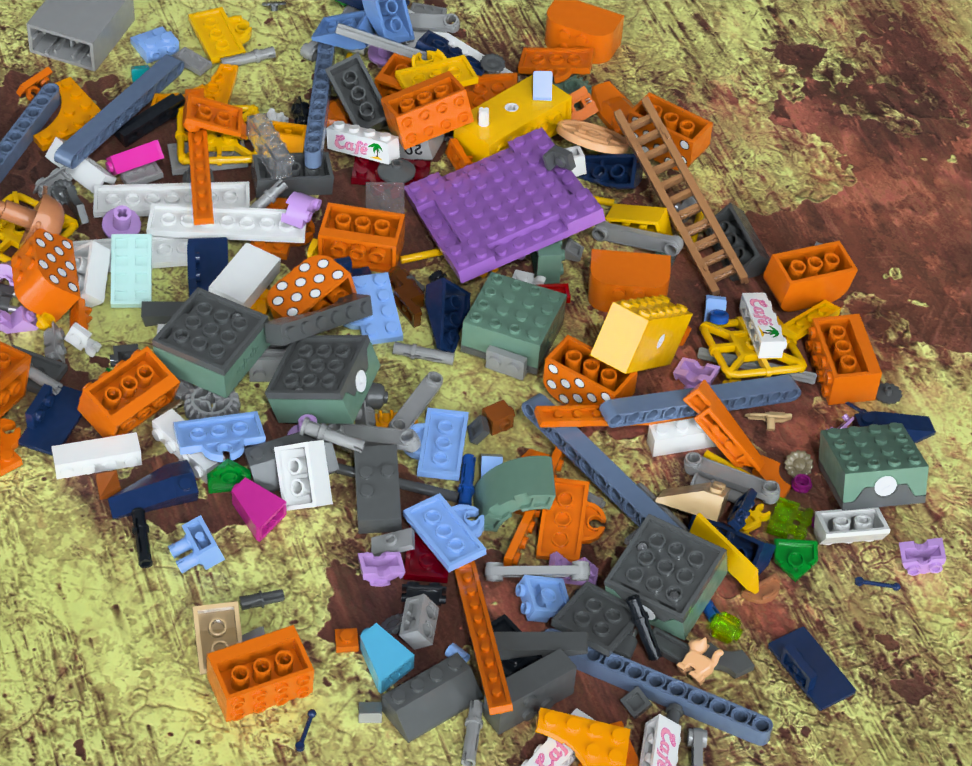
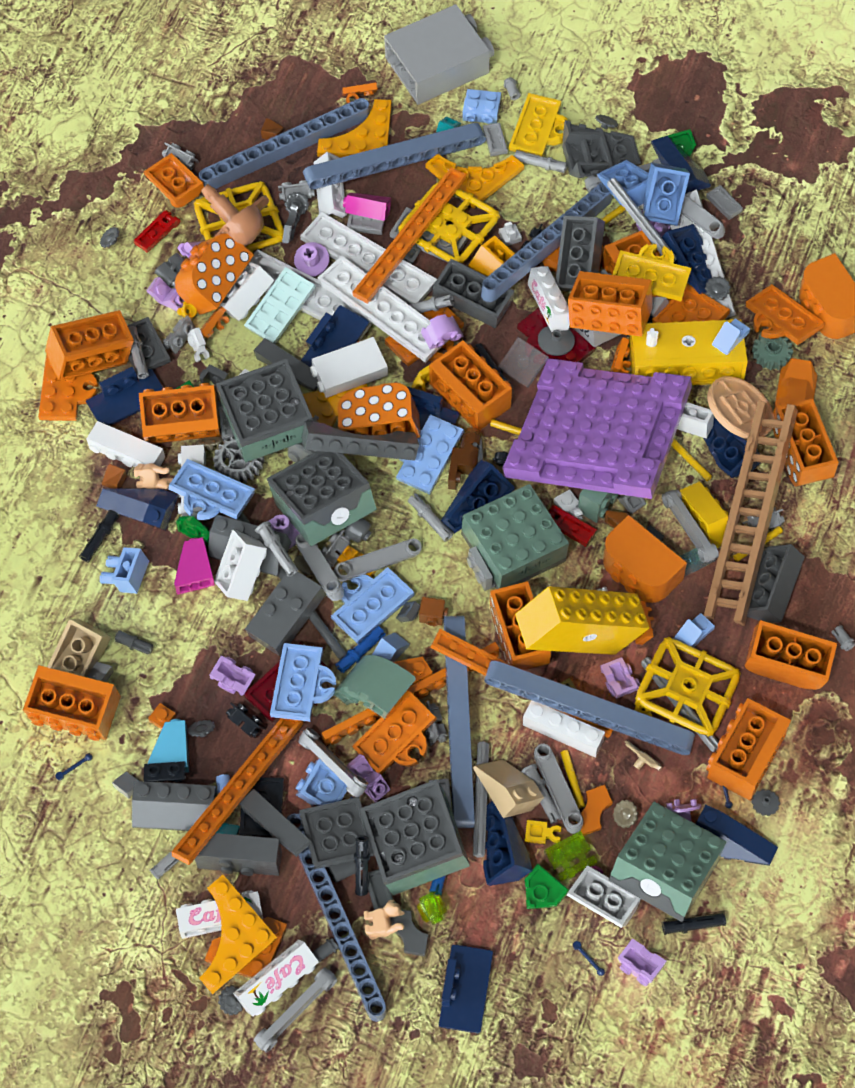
camera: 45 degrees right, 15 degrees up
black panel [113,93,185,148] -> none
orange slope [182,93,247,140] -> none
clear brick [246,113,294,180] -> none
light grey plate [371,527,415,557] -> none
light grey brick [399,594,439,650] -> none
dark grey bracket [543,145,576,171] -> none
orange piece [569,86,599,121] -> none
dark grey plate [620,686,653,719] -> none
orange wedge [683,380,765,471] -> none
yellow slope [689,513,759,594] -> none
blue tile [708,309,729,325] -> none
dark blue hinge [727,488,757,533] -> none
white brick [739,293,787,358] -> none
nougat tile [741,573,780,604] -> none
yellow plate [781,300,841,341] -> none
magenta plate [792,474,812,493] -> none
none -> light nougat animal [134,463,173,491]
none -> black hinge [143,762,186,782]
none -> light grey pin [503,77,521,100]
none -> dark grey wedge [562,120,641,178]
none -> dark orange slope [604,510,629,528]
none -> black pin [662,912,726,935]

